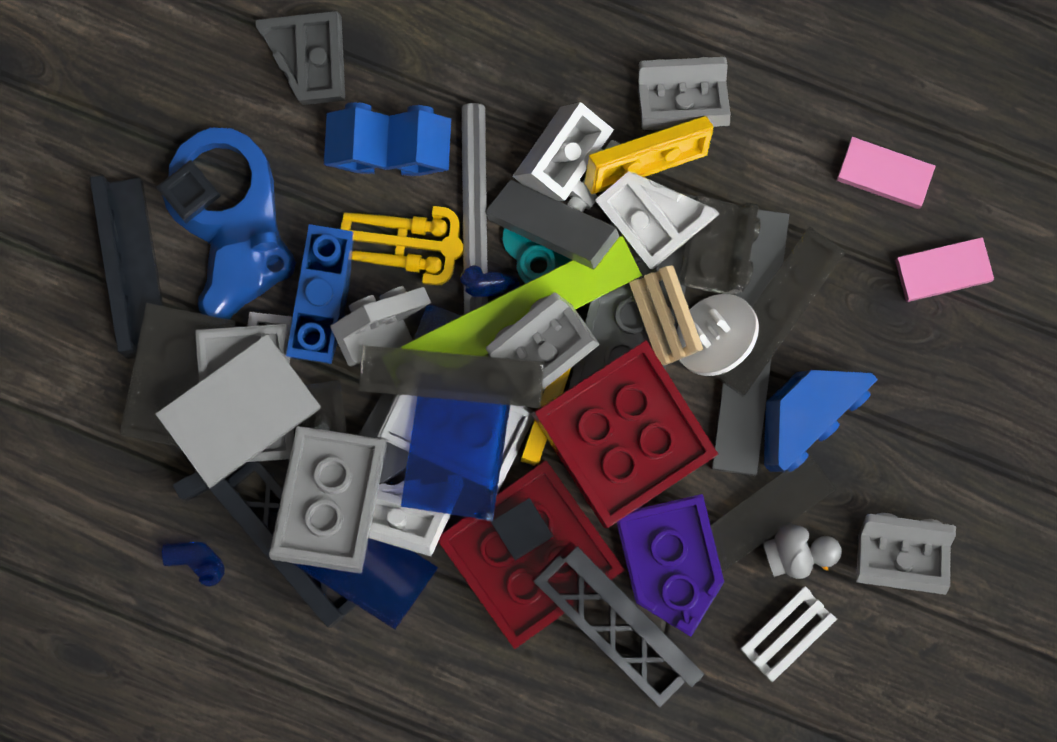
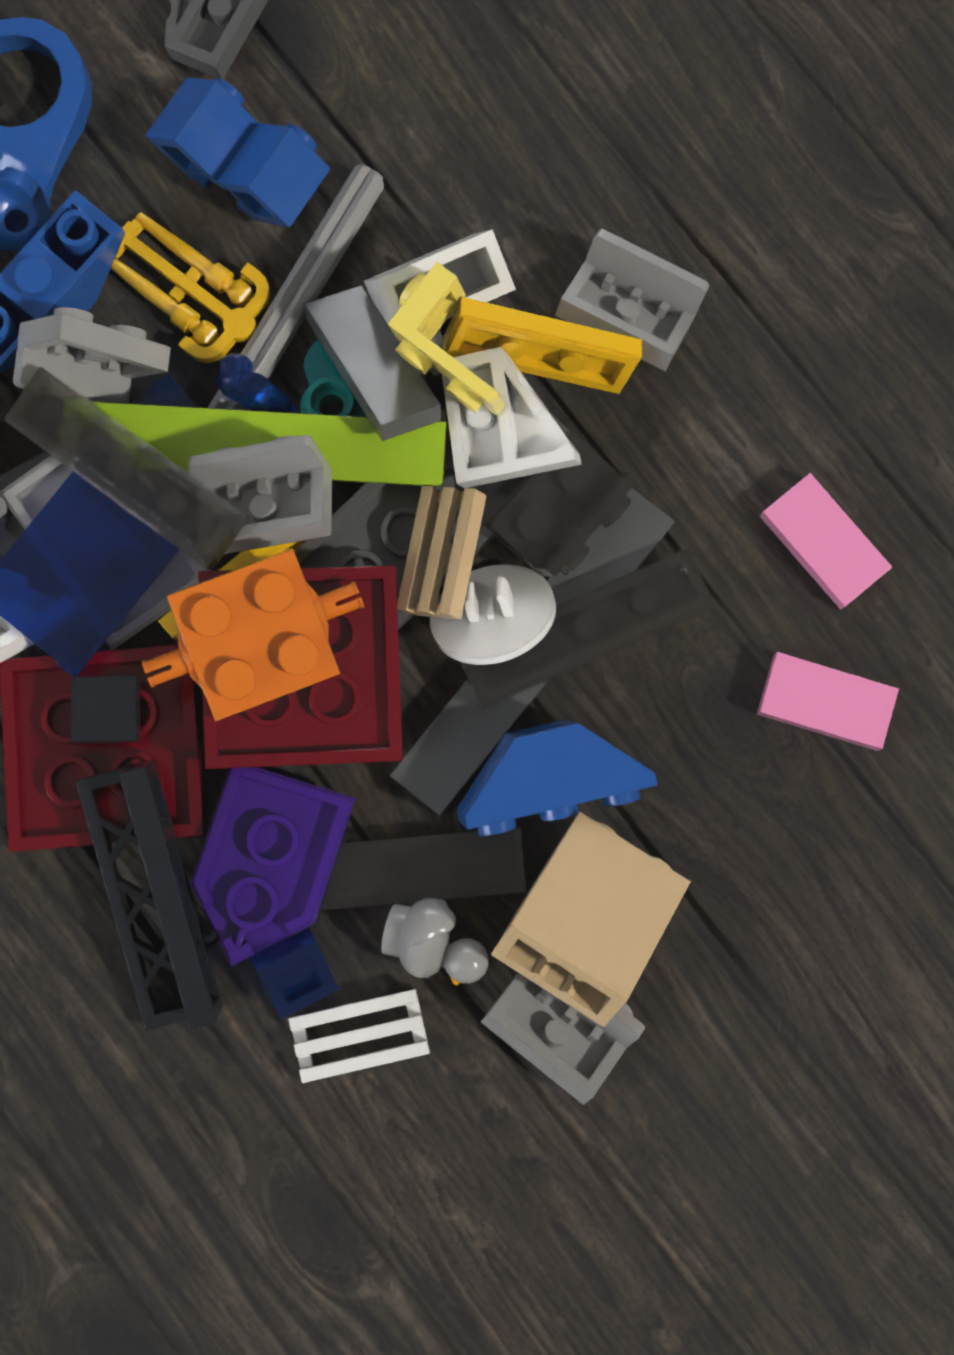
camera: 30 degrees right, 0 degrees up
none -> orange plate [141,549,364,722]
none -> clear blue plate [250,928,339,1020]
none -> light yellow bracket [388,262,505,416]
none -> tan brick [491,812,691,1027]

